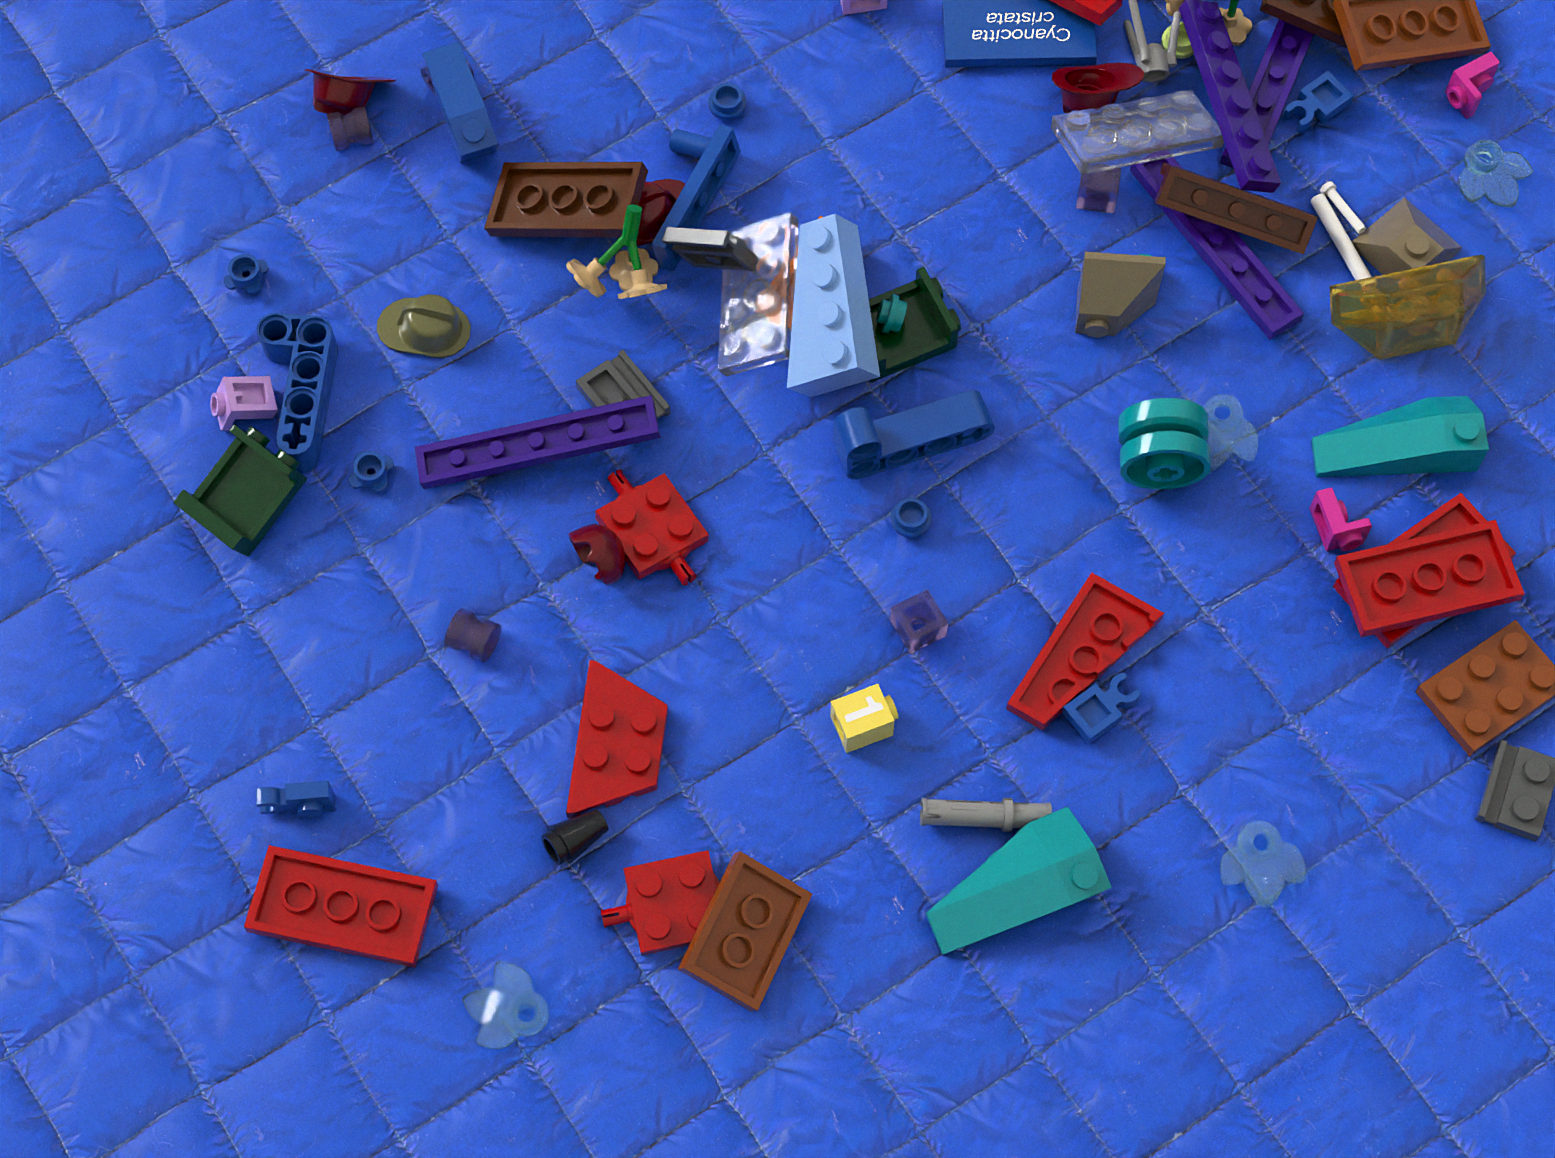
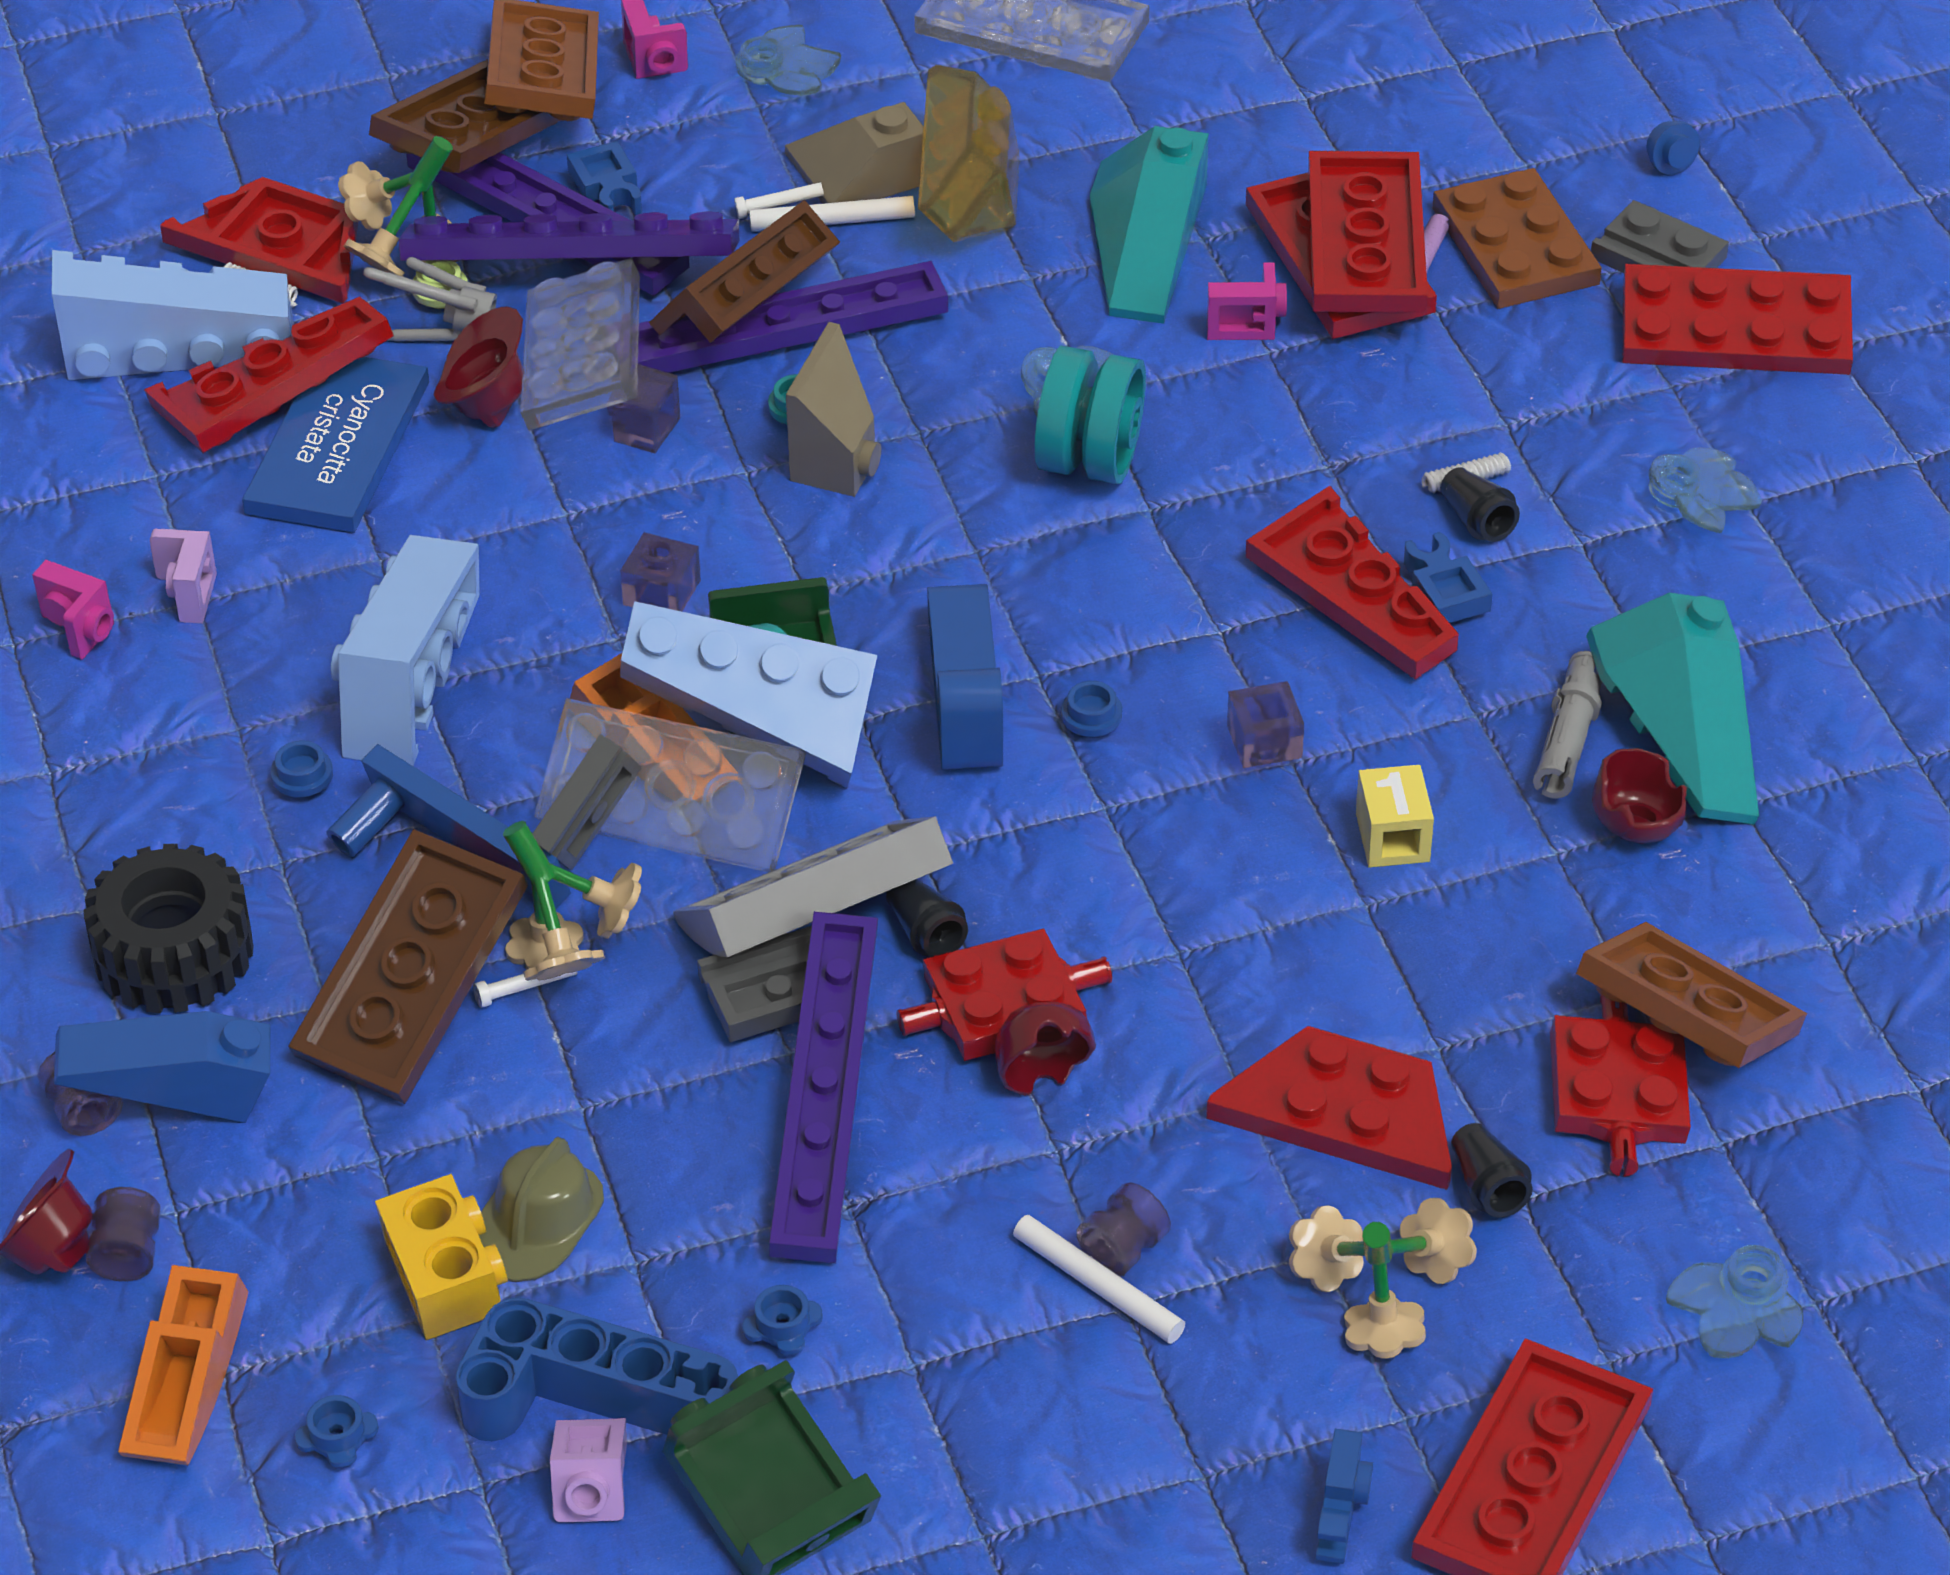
camera: 75 degrees left, 20 degrees down
none -> black tyre [83,844,254,1013]
none -> orange slope [118,1265,249,1466]
none -> light blue wedge [331,535,480,766]
none -> yellow brick [375,1174,508,1340]
none -> white piece [473,972,577,1008]
none -> clear purple plate [620,532,701,612]
none -> light grey slope [673,816,953,957]
none -> black cone [886,879,968,957]
none -> white bar [1013,1215,1185,1344]
none -> tan plant [1289,1198,1477,1359]
none -> white piece [1422,452,1511,494]
none -> lavender piece [1424,214,1449,273]
none -> black cone [1440,467,1520,542]
none -> dark red hair [1592,748,1687,844]
none -> red plate [1622,264,1853,375]

